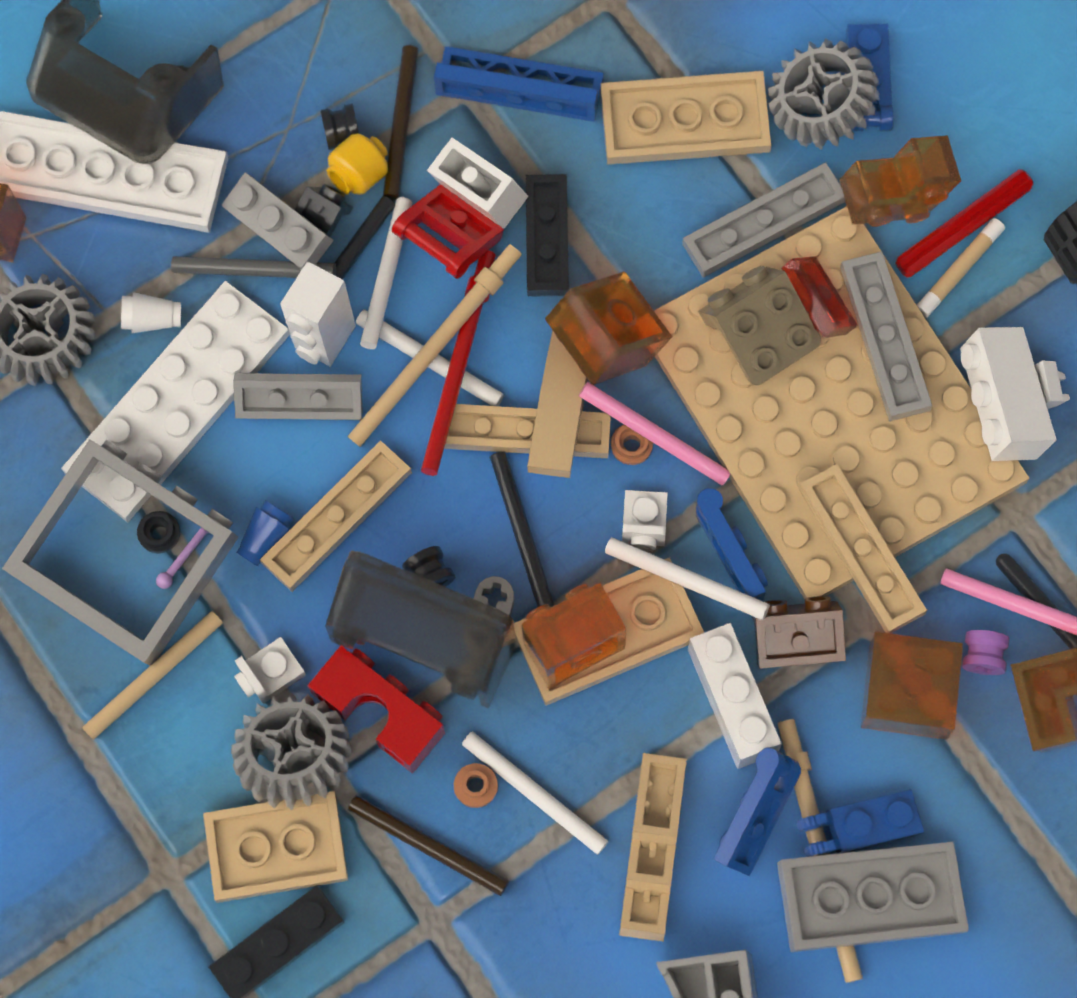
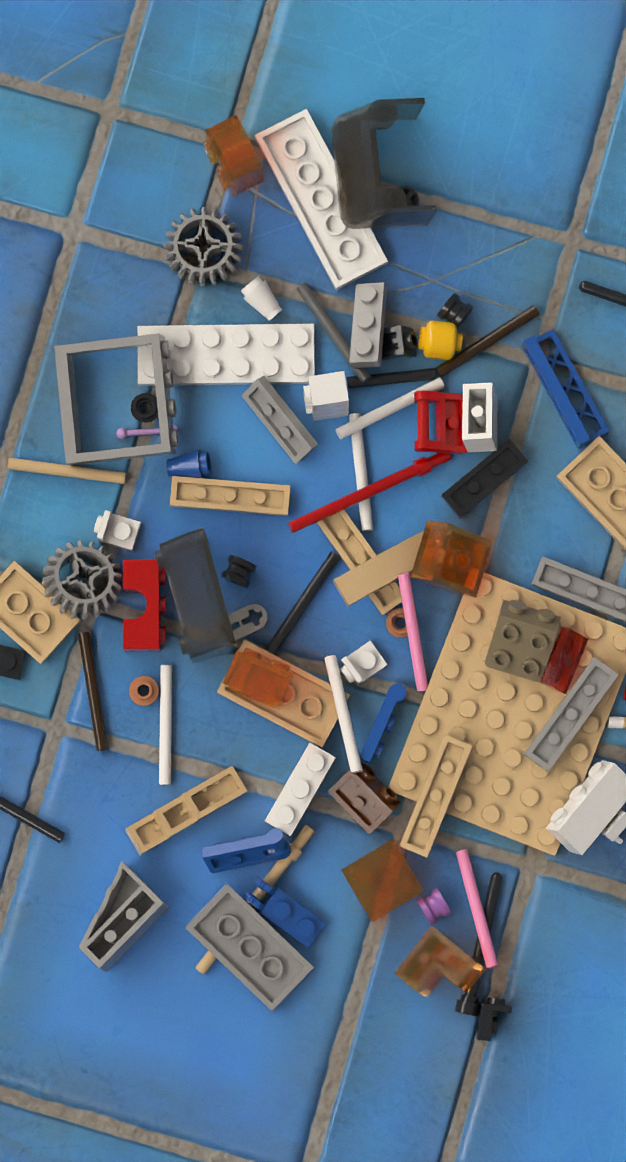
camera: 50 degrees right, 10 degrees up
tan bar [347,244,522,447] -> none

